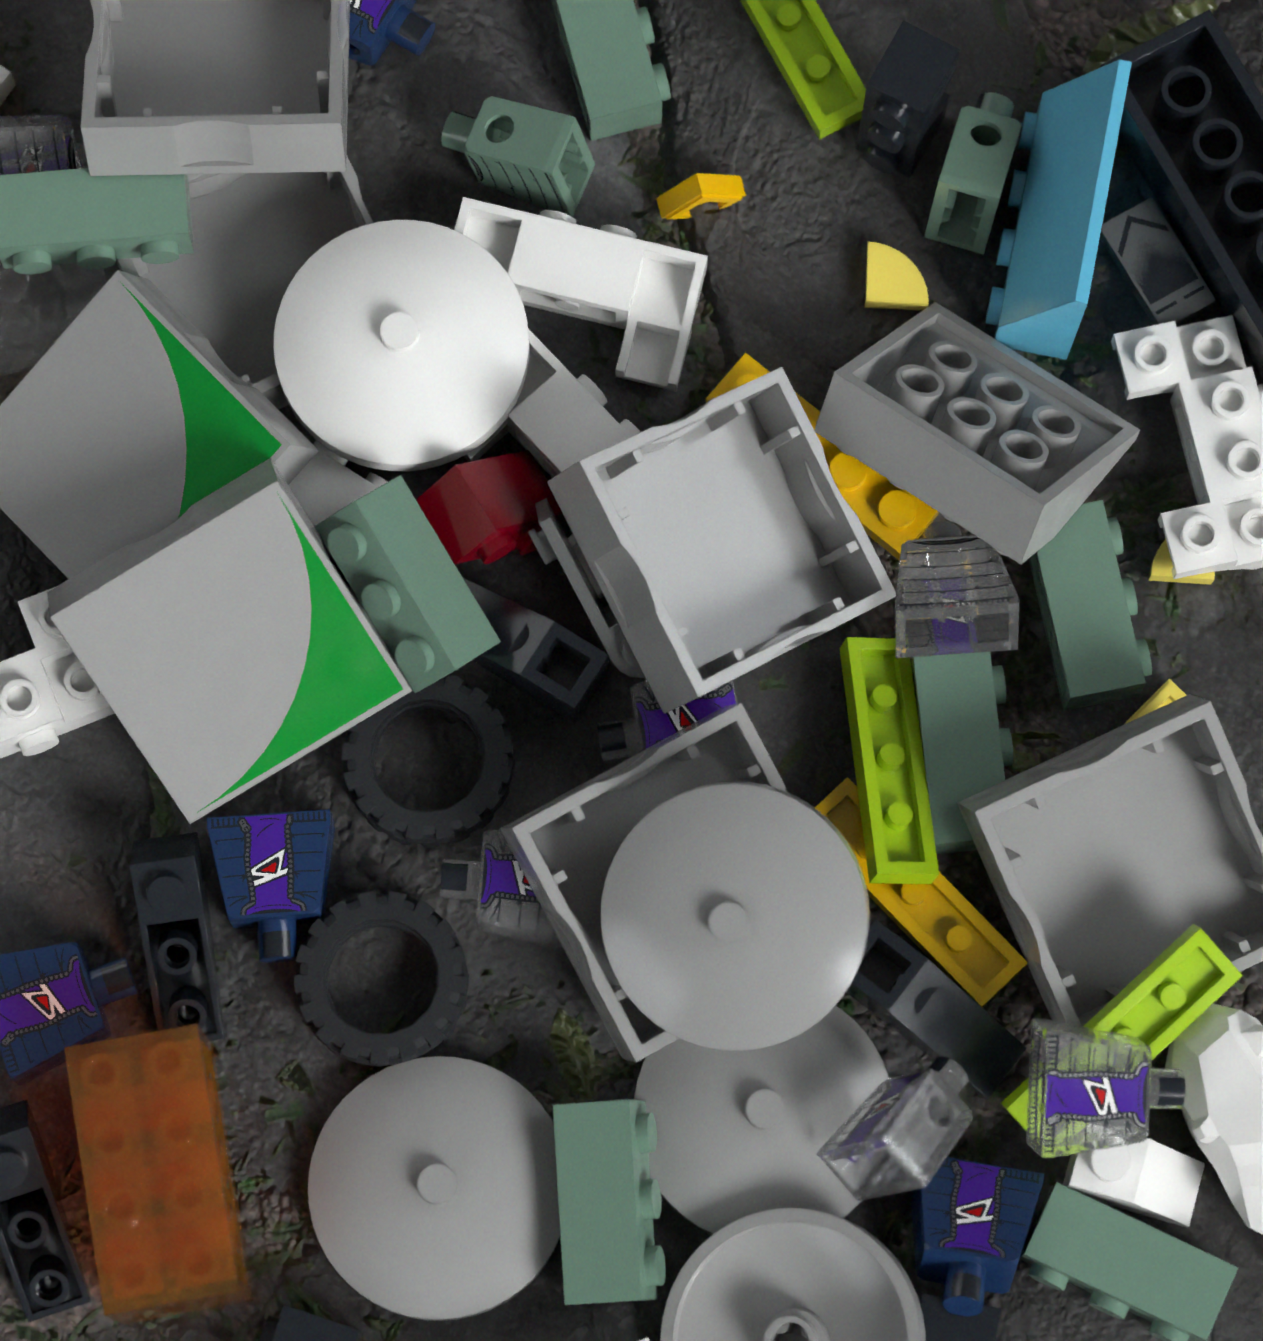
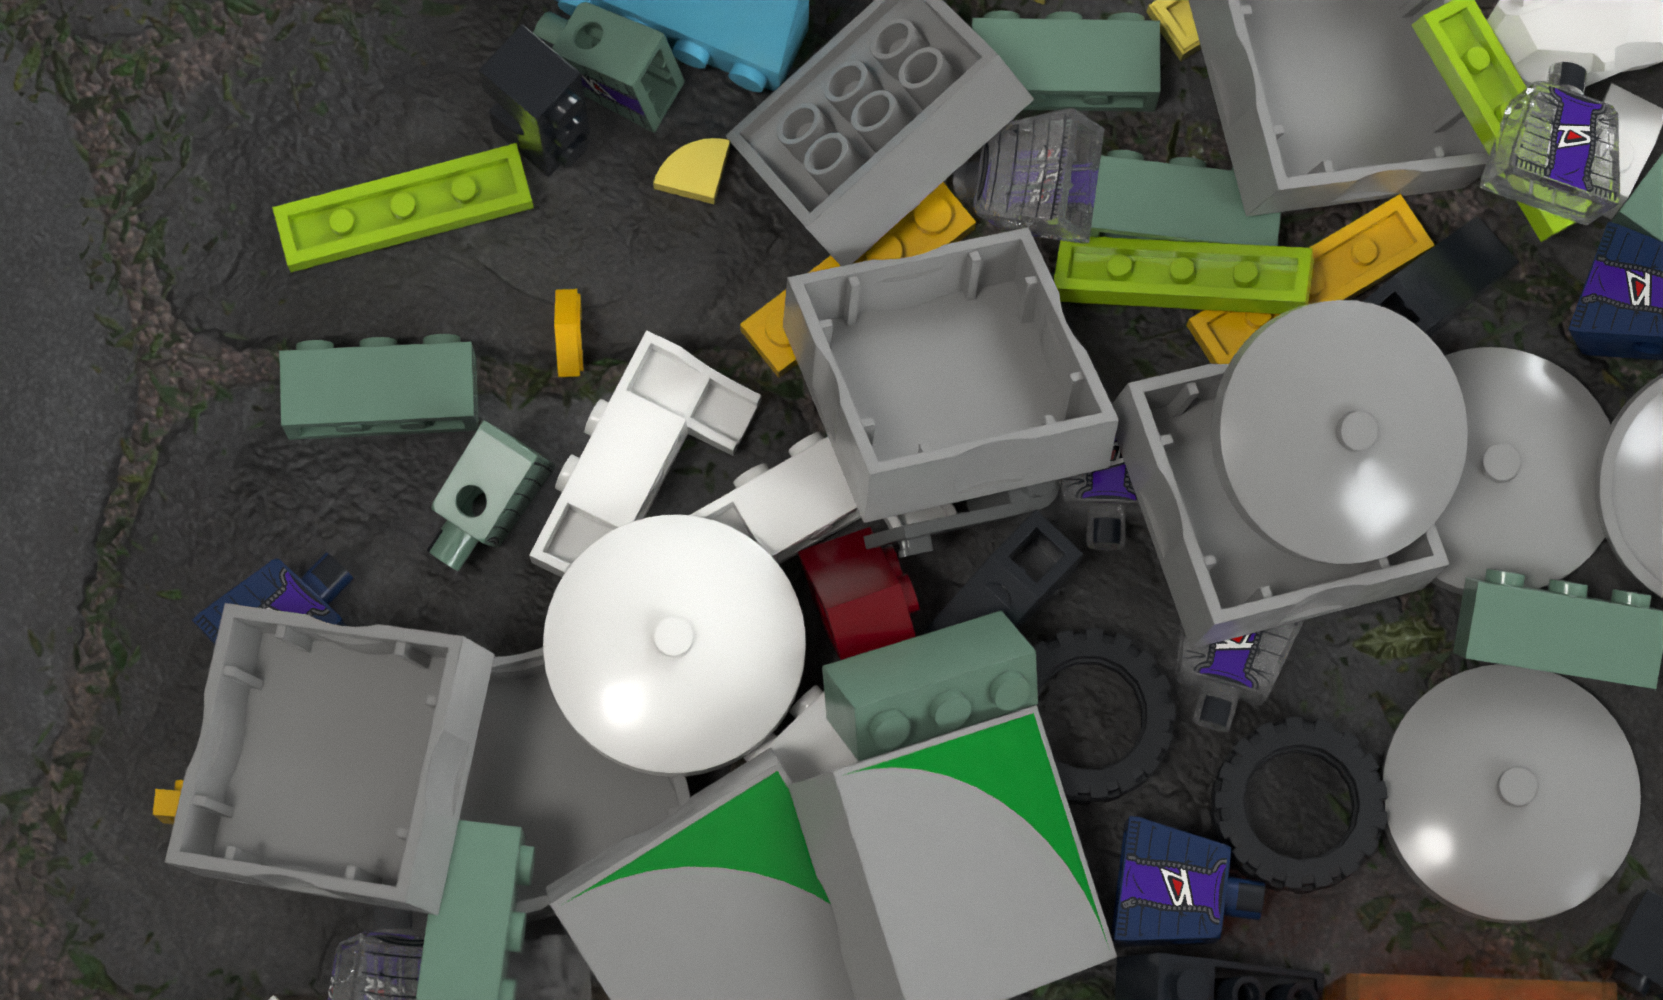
camera: 80 degrees left, 0 degrees up
clear torso [816,1056,973,1201] -> none

